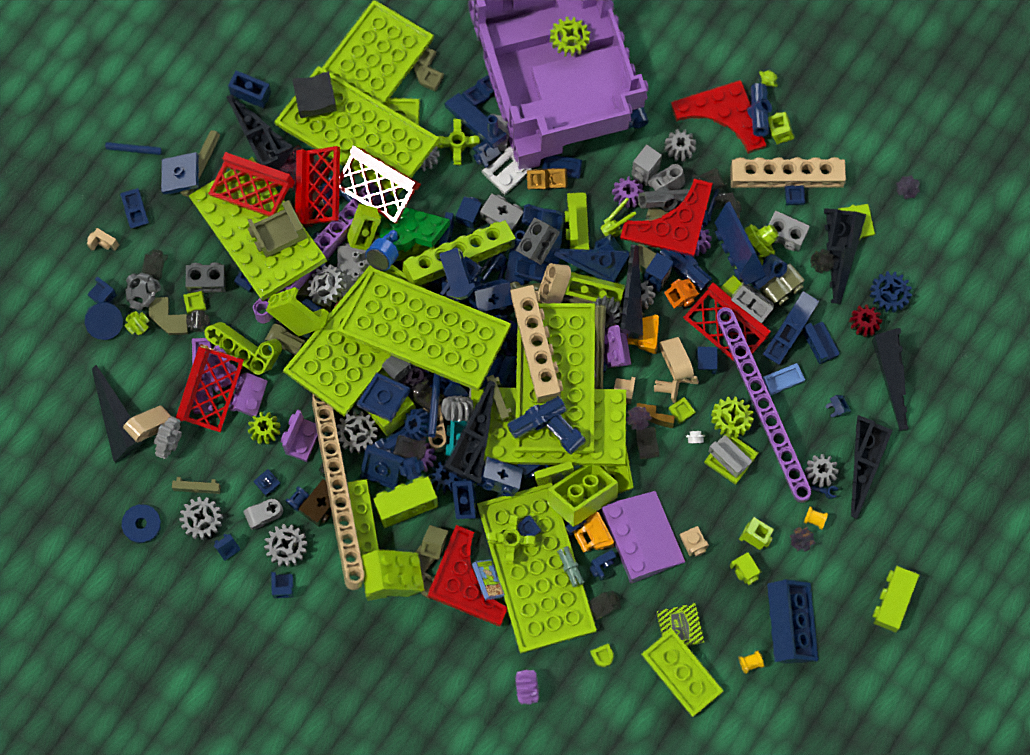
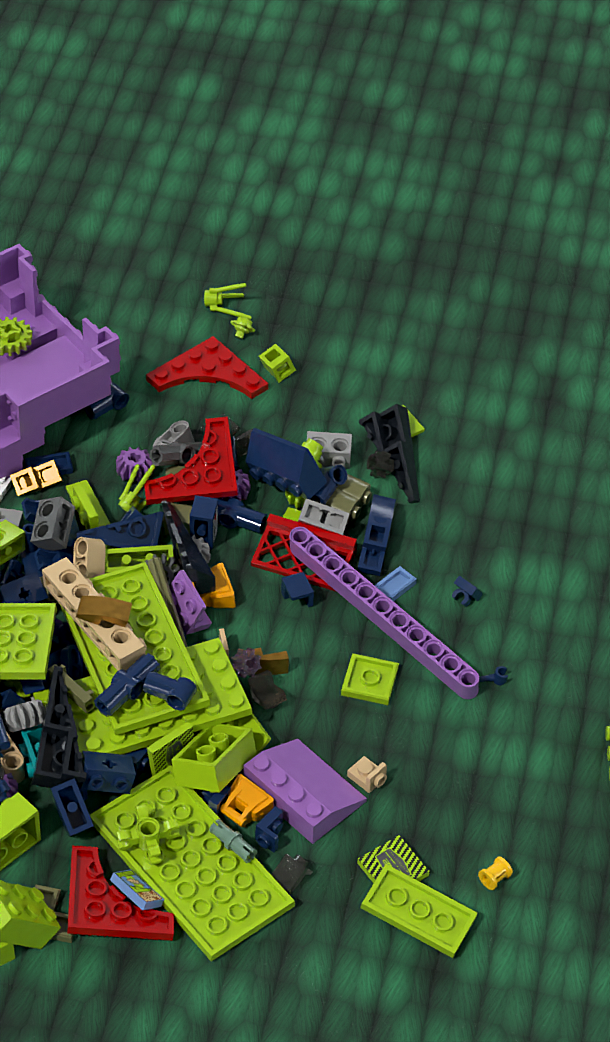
camera: 25 degrees left, 25 degrees down
olive brick [420,525,448,560] -> none
dark blue gear [429,462,462,494] -> none
medium lavender gear [516,670,539,704] -> none
dark blue tile [518,515,541,537] -> none
lime tile [590,643,613,667] -> none
light grey brick [632,145,662,186] -> none
tan bracket [654,376,699,403] -> none
tan beam [660,337,694,381] -> none
orange brick [664,279,699,308] -> none
light grey gear [665,129,696,162] -> none
lime tile [668,397,695,424] -> none
white plate [686,431,705,443] -> none
light grey panel [708,435,752,478] -> none
lime gear [711,397,754,438] -> none
lime brick [730,552,761,585] -> none
tan brick [731,158,846,188] -> none
lime brick [739,517,774,550] -> none
dark blue piece [747,83,772,137] -> none
dark blue slope [767,579,818,663] -> none
dark blue tile [785,185,805,206] -> none
clear purple gear [790,527,815,552] -> none
dark blue panel [802,322,839,364] -> none
yellow bush [804,507,828,530] -> none
light grey gear [805,454,839,488] -> none
dark red gear [849,304,882,337] -> none
black wedge [851,415,893,519] -> none
dark blue gear [870,271,912,313] -> none
black wedge [872,328,908,431] -> none
clear purple gear [896,175,920,200] -> none
none -> pearl gold slope [76,596,132,627]
none -> lime plant [204,283,252,320]

